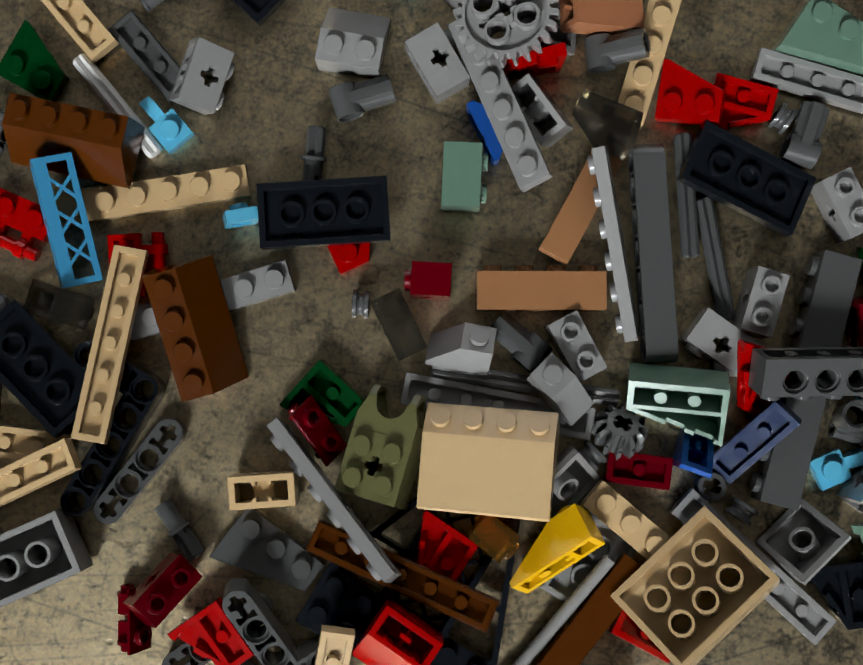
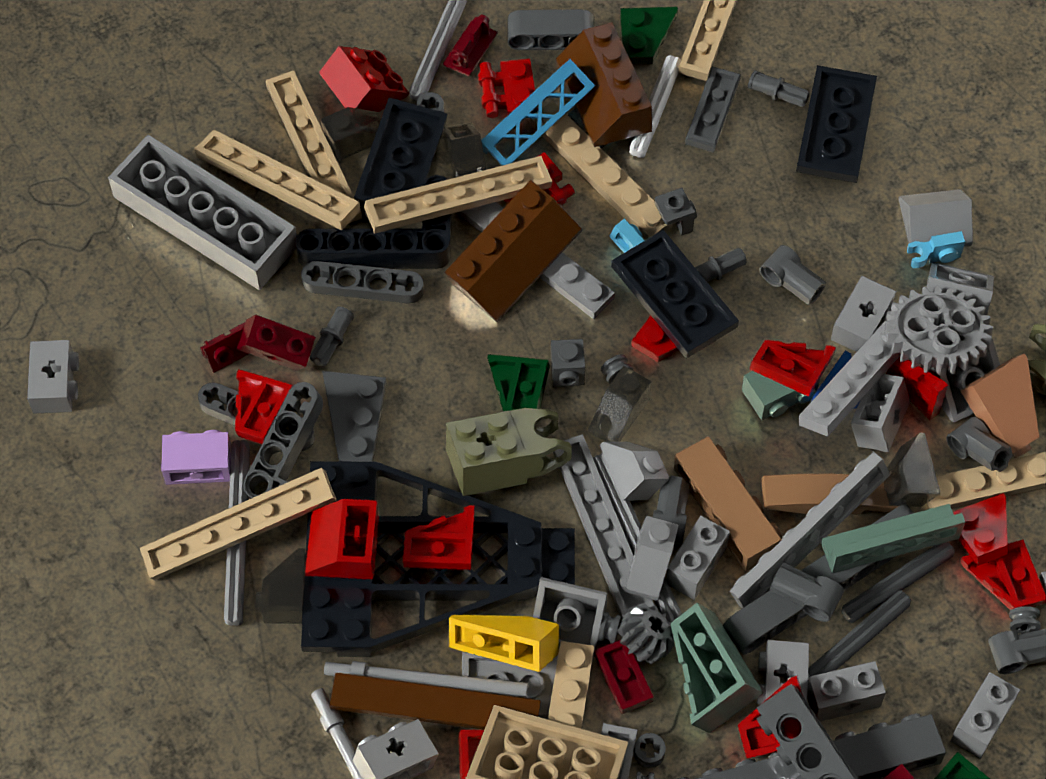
camera: 65 degrees right, 25 degrees down
medium azure plate [139,96,195,155] -> none
light grey brick [169,37,235,115] -> none
tan brick [227,470,300,511] -> none
light grey plate [267,418,402,583] -> none
dark red hinge [287,395,347,466] -> none
reddish brown tile [306,520,500,633] -> none
light grey slope [315,7,391,79] -> none
dark red brick [404,261,452,301] -> none
tan slope [416,402,560,522] -> none
clear orange brick [467,515,520,563] -> none
blue slope [671,428,714,478] -> none
black plate [677,120,816,236] -> none
dark blue plate [713,400,802,484] -> none
none -> dark grey brick [551,339,585,387]
none -> dark grey bracket [654,188,697,236]
none -> red wing [750,340,836,397]
none -> dark grey piece [770,563,844,622]
none -> sand green fence [821,504,965,573]

